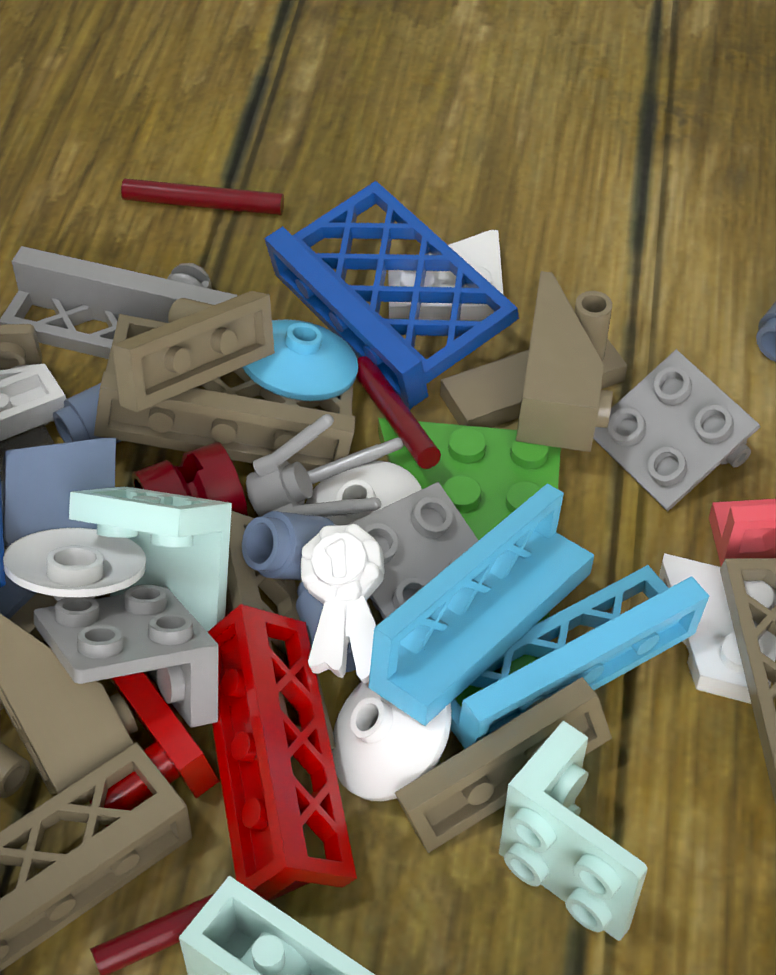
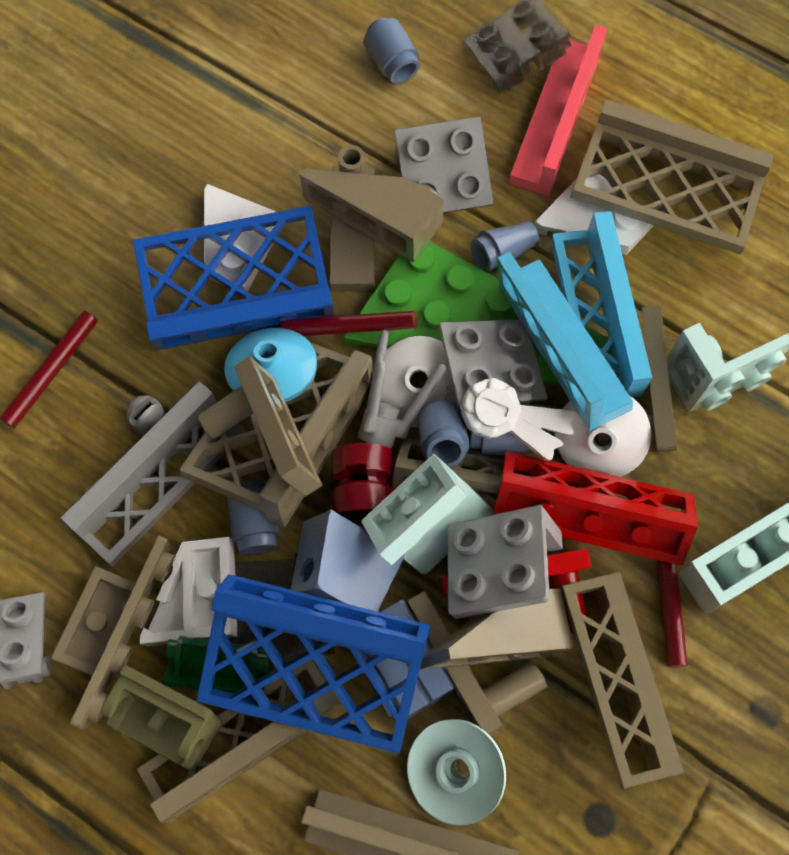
camera: 65 degrees left, 20 degrees up
white dish [3,528,146,601] -> none
none -> sand blue cone [470,221,539,273]

